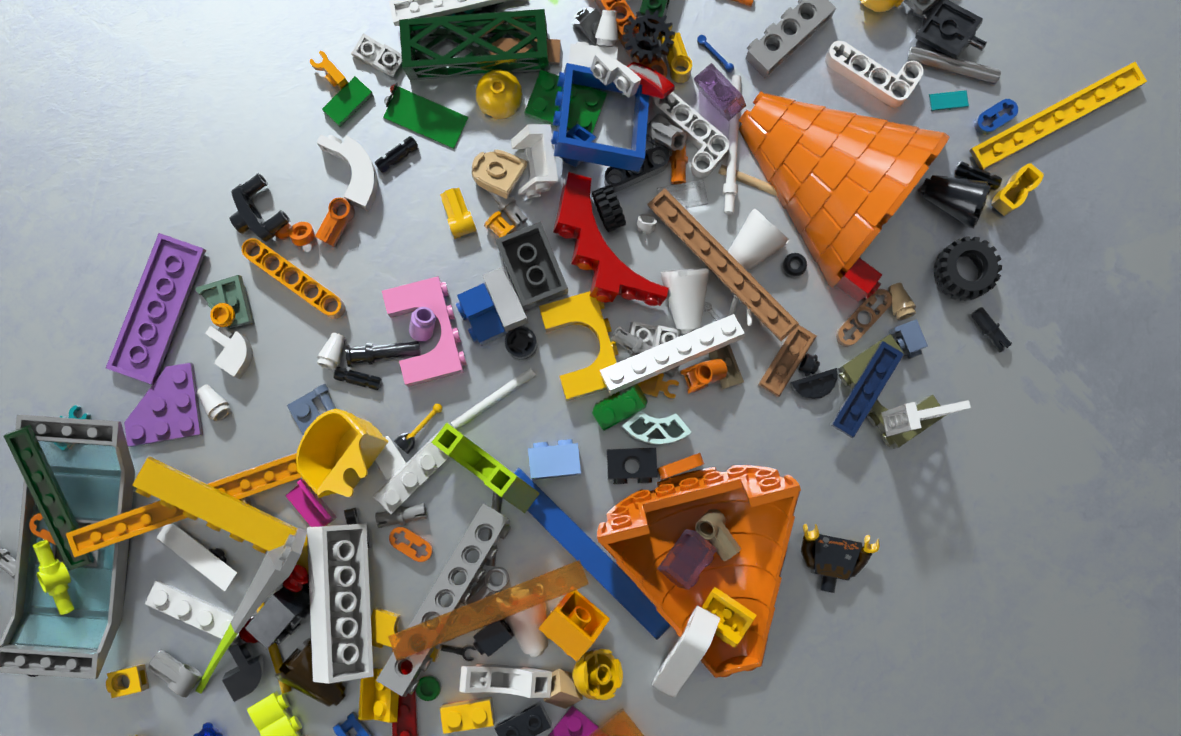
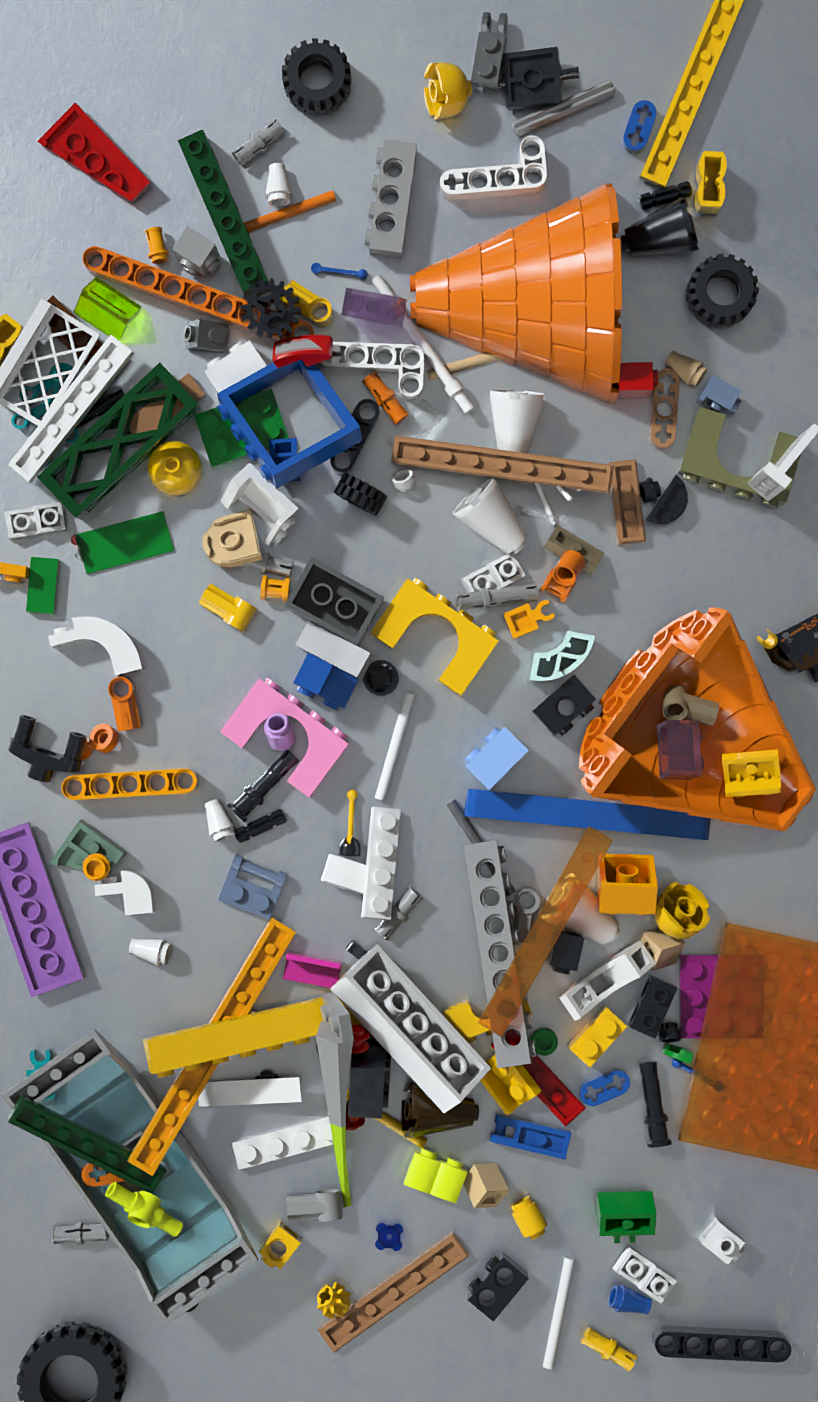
camera: 30 degrees left, 5 degrees up
medium lavender plate [124,363,203,447] -> none
black brick [222,638,264,702] -> none
yellow piece [296,409,389,498] -> none
black axle [375,136,418,173] -> none
orange beam [389,527,433,562] -> none
lime arch [431,423,540,513] -> none
black hand [441,645,476,661] -> none
red arch [553,172,669,306] -> none
white slope [590,52,641,98] -> none
green brick [592,383,648,431] -> none
white cone [595,10,618,46] -> none
white plate [600,314,745,394] -> none
light grey piece [646,114,687,151] -> none
white beam [652,605,720,698] -> none
orange beam [657,453,704,480] -> none
black plate [783,253,807,277] -> none
dark blue plate [831,341,904,438] -> none
teal window [929,90,969,111] -> none
black axle [971,307,1012,353] -> none

